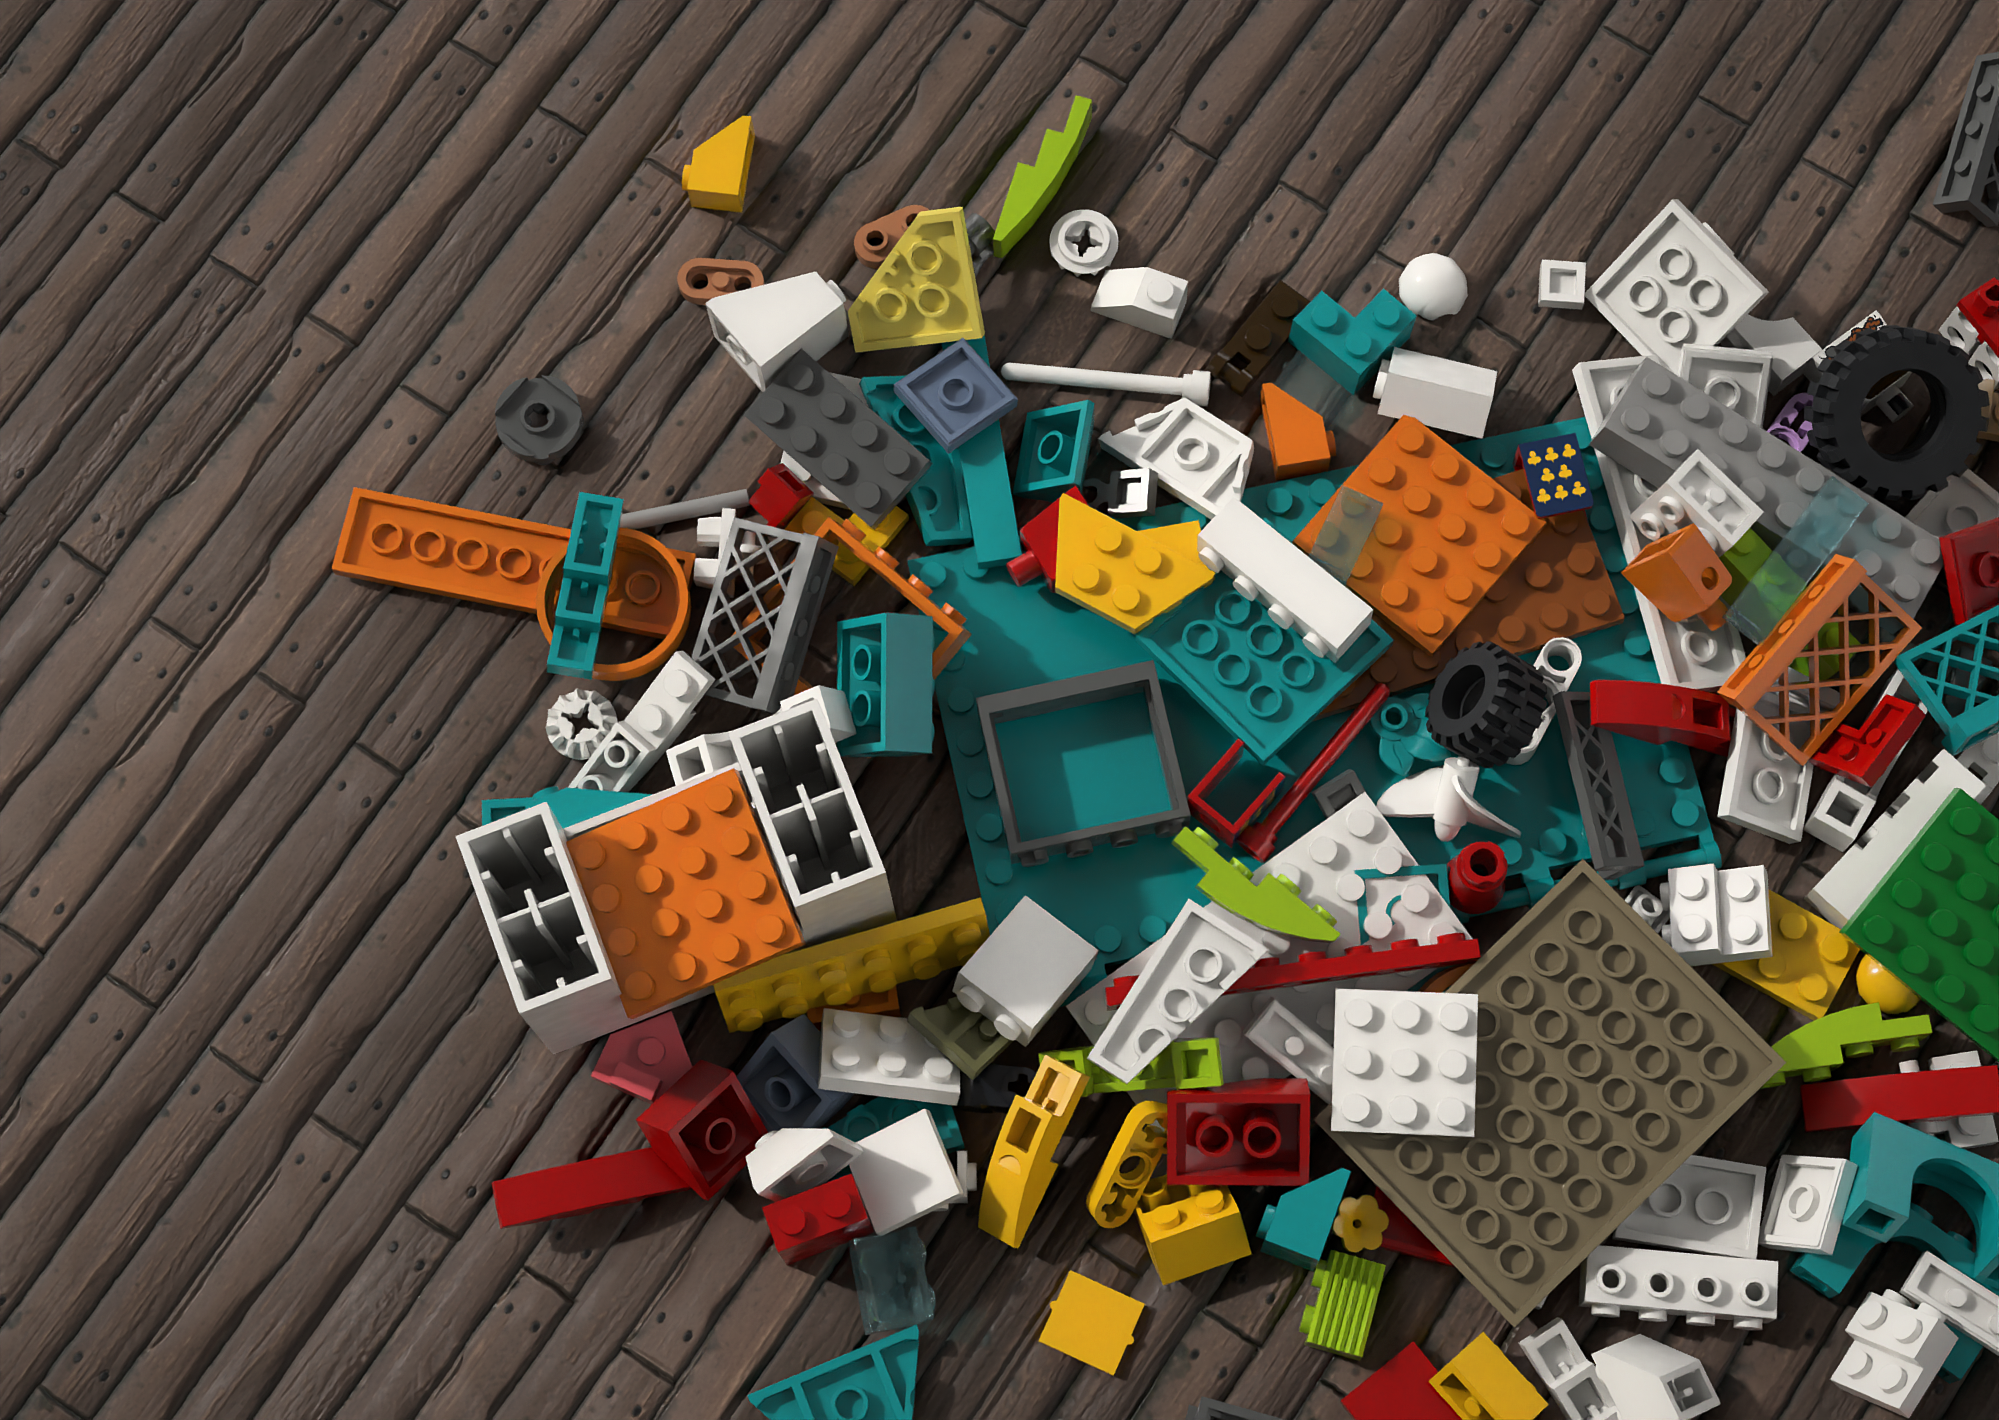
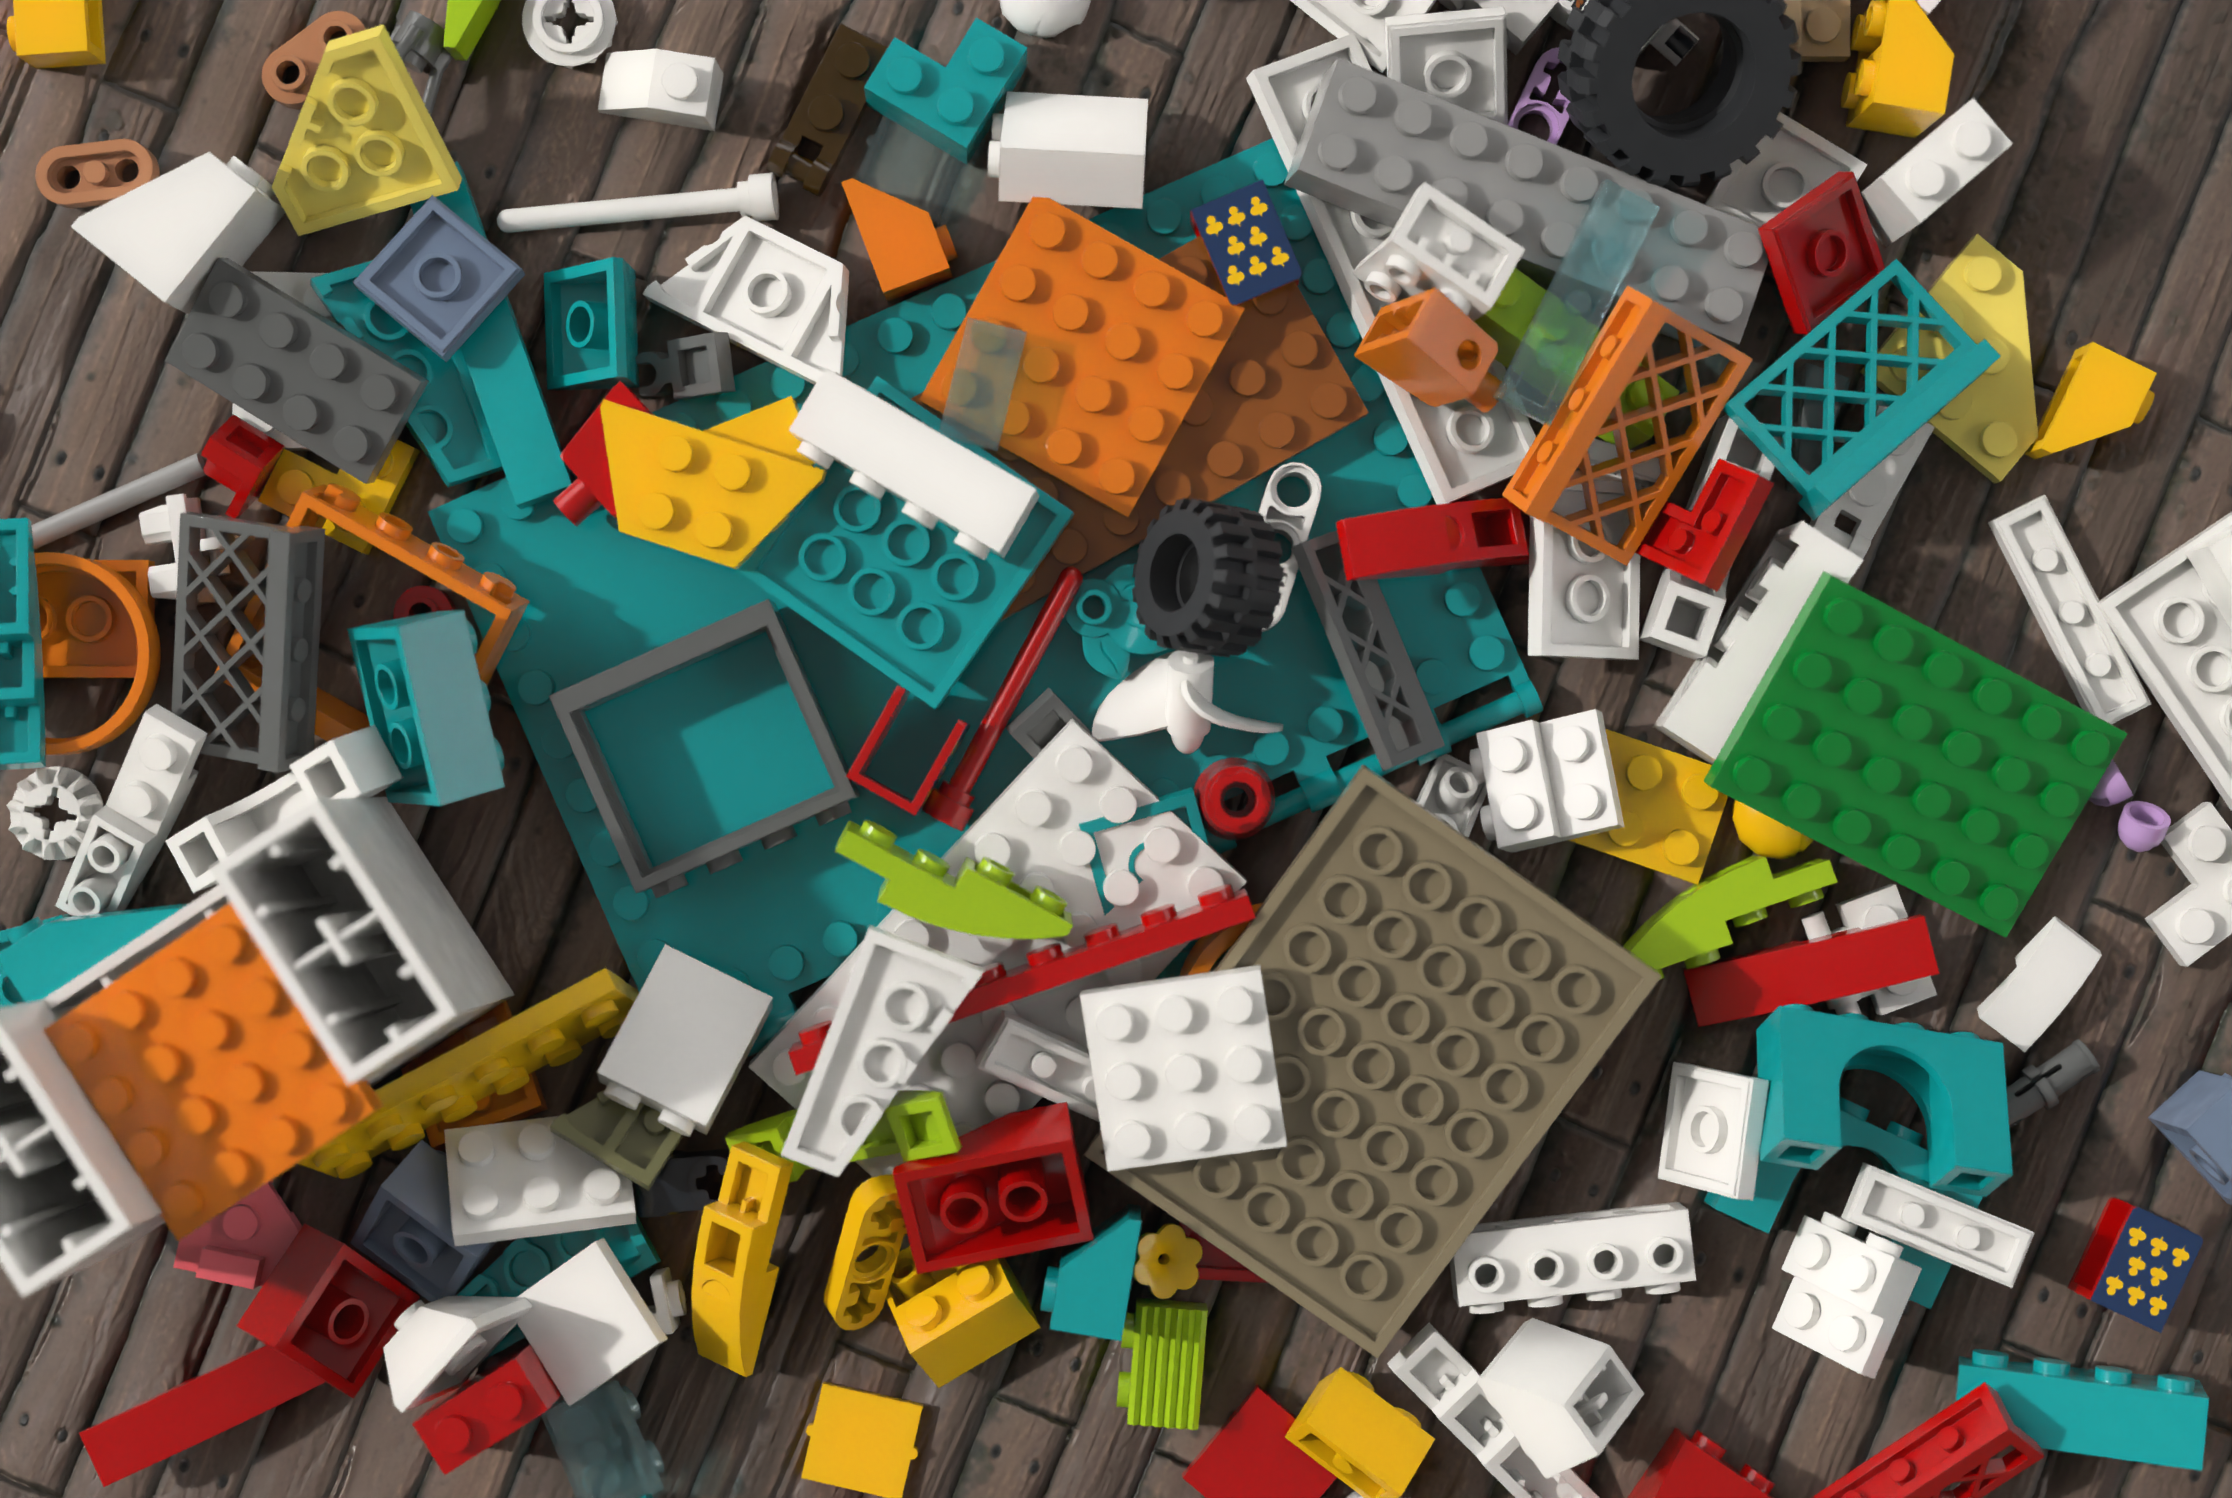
camera: 15 degrees left, 15 degrees up
white plate [1612,1155,1766,1259] -> none

